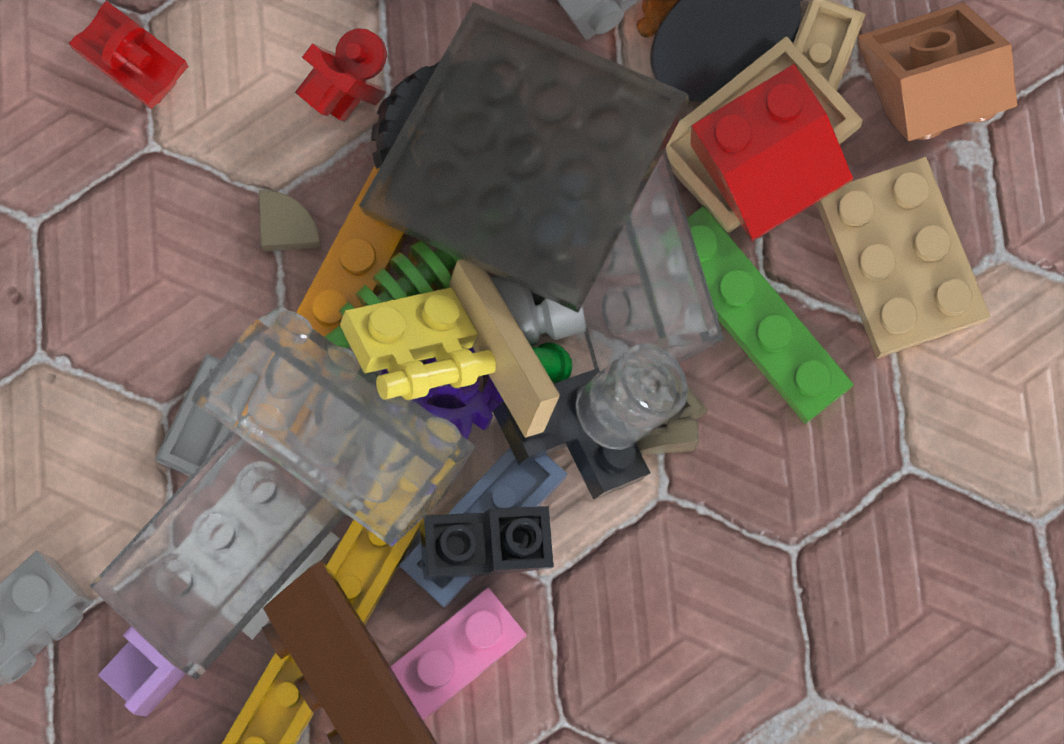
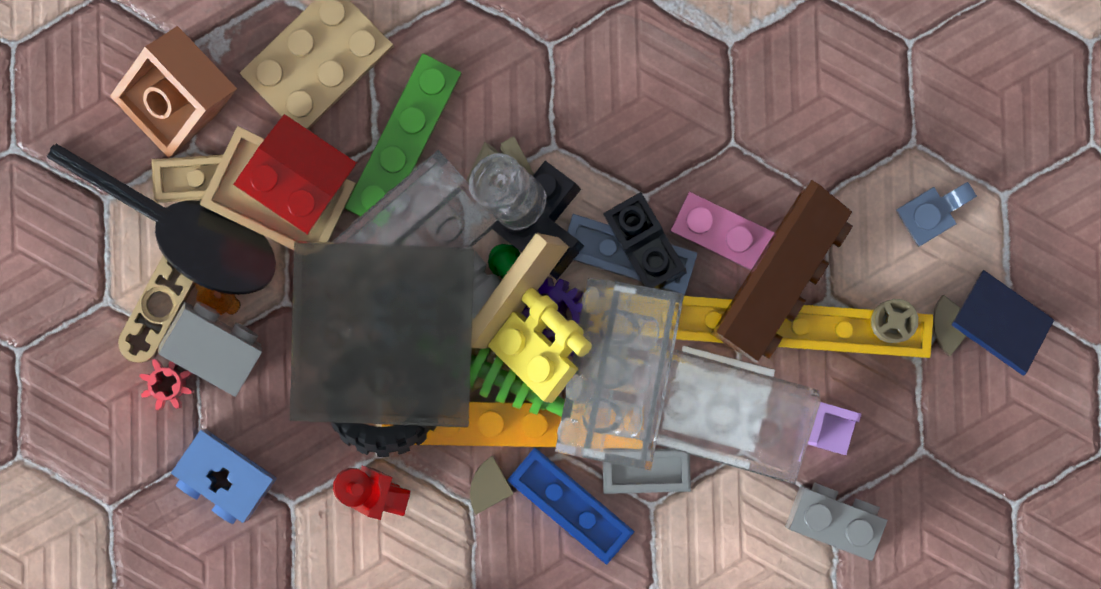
camera: 115 degrees left, 10 degrees up
none -> blue tile [507,447,635,565]

